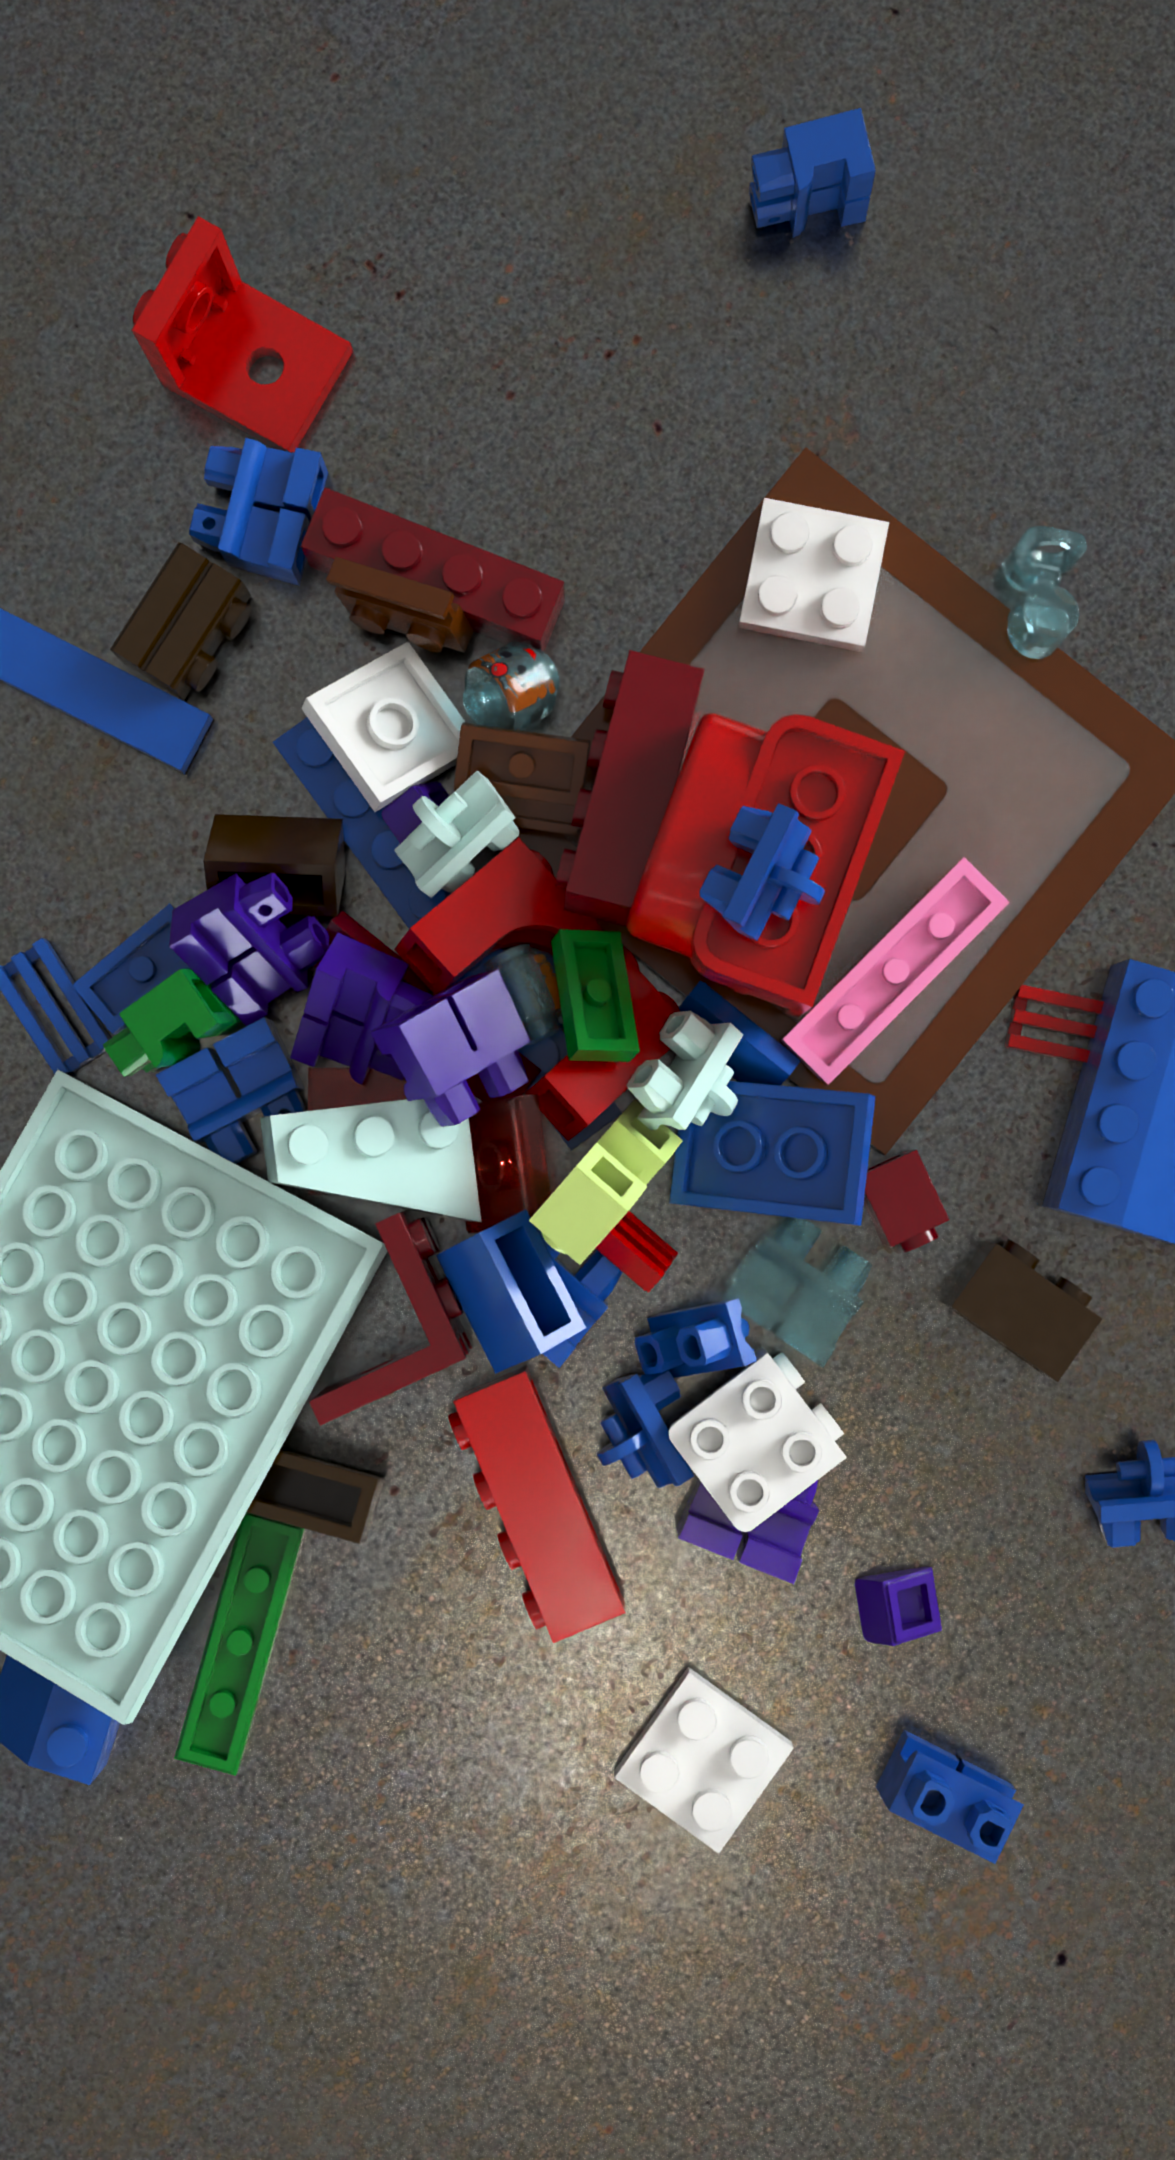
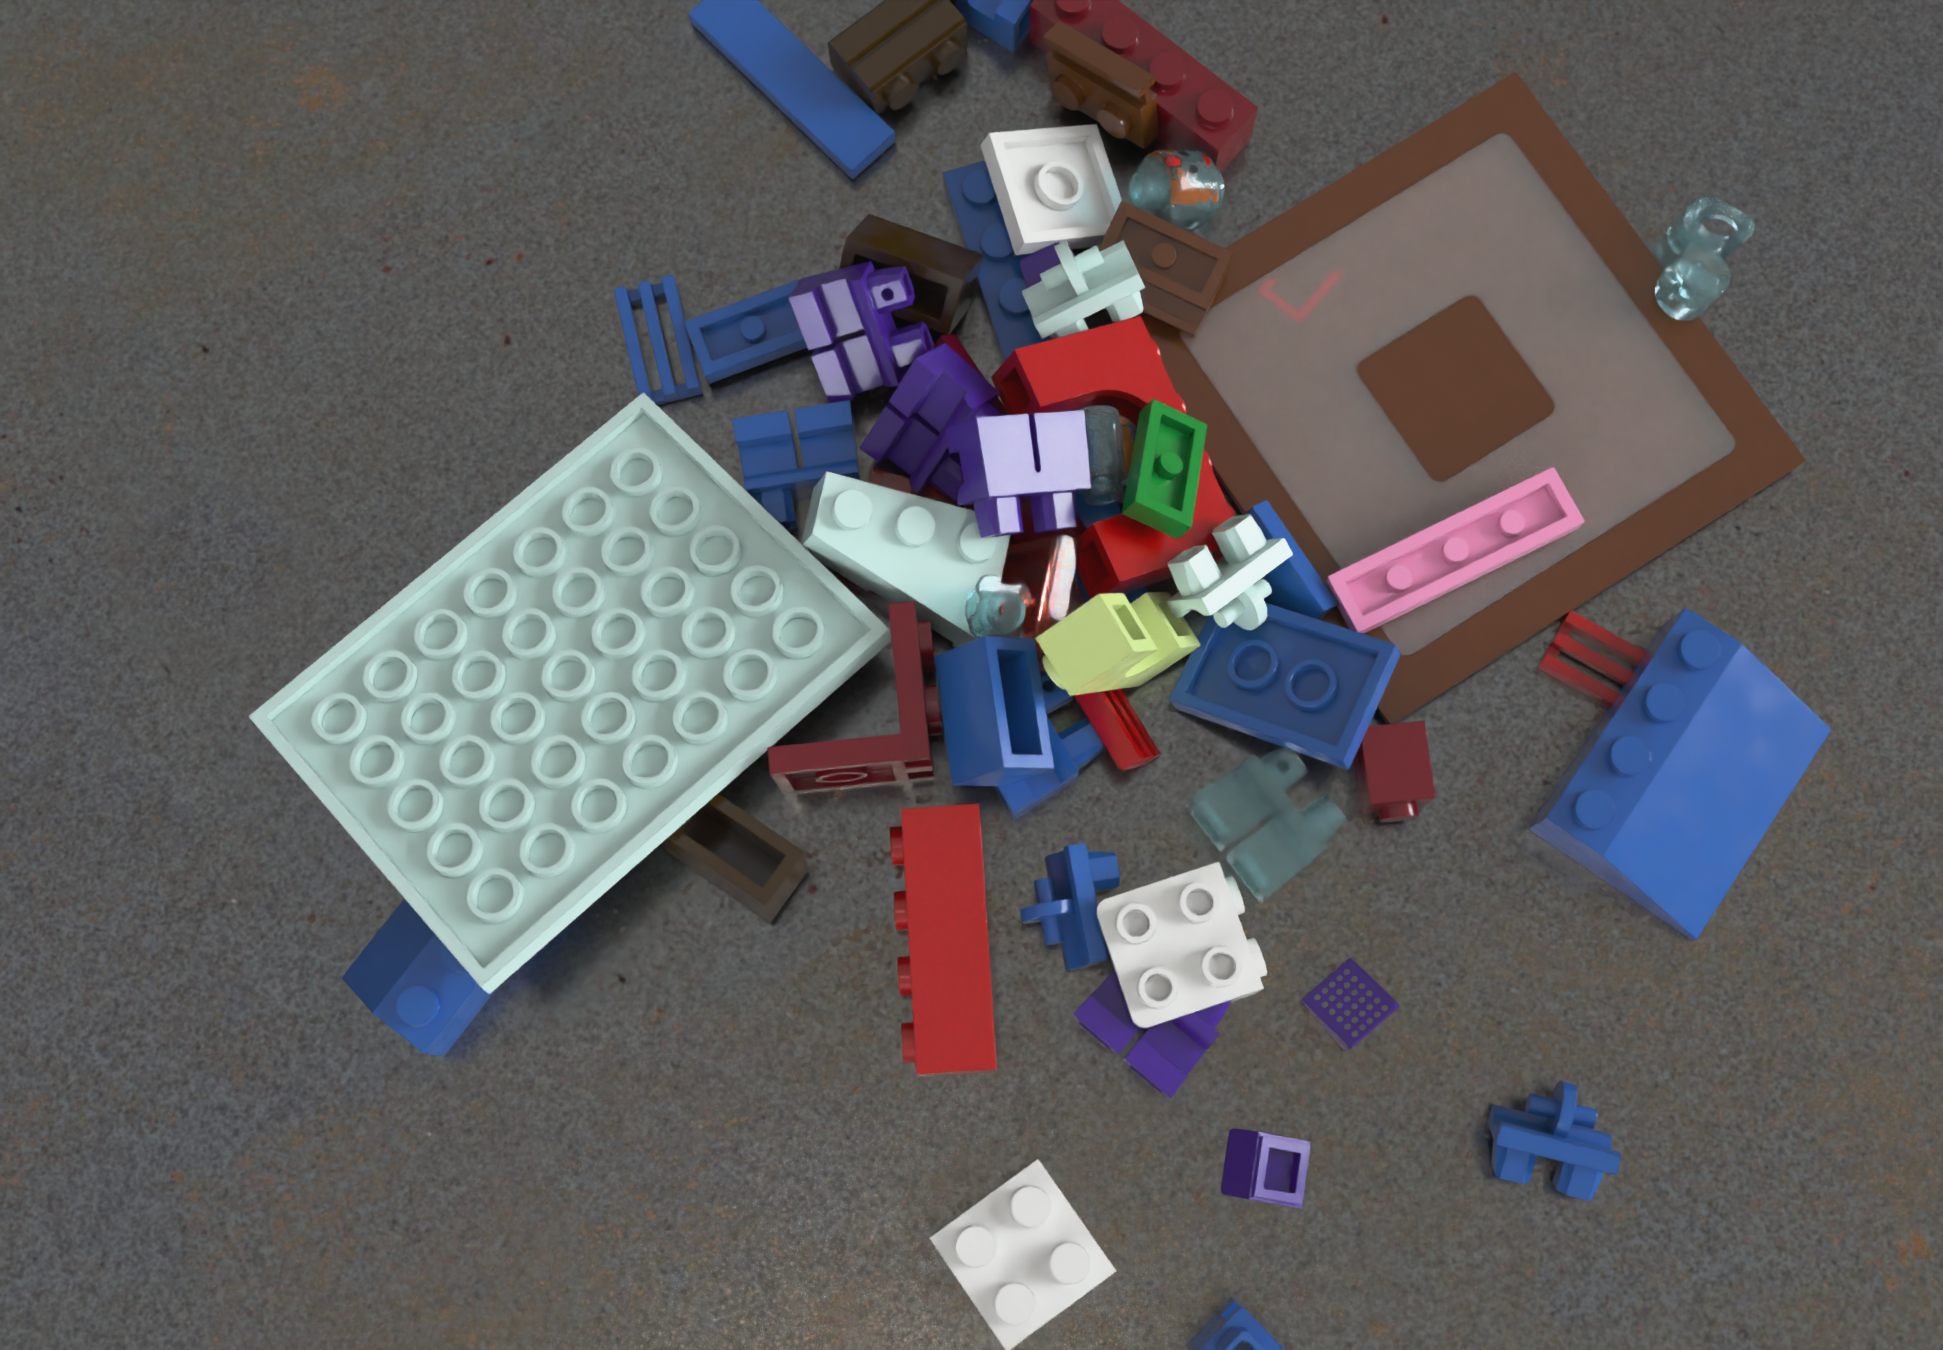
camera: 25 degrees right, 10 degrees down
green hips [103,969,245,1077] -> none
green tile [174,1512,306,1776] -> none
dark red brick [555,650,705,926] -> none
red brick [626,712,905,1018] -> none
blue hips [635,1298,757,1378] -> none
blue hips [699,803,825,941] -> none
white plate [738,498,889,652] -> none
dark brown brick [941,1239,1102,1382] -> none
none -> clear light blue plate [965,574,1031,638]
none -> dark purple slope [1300,958,1399,1051]

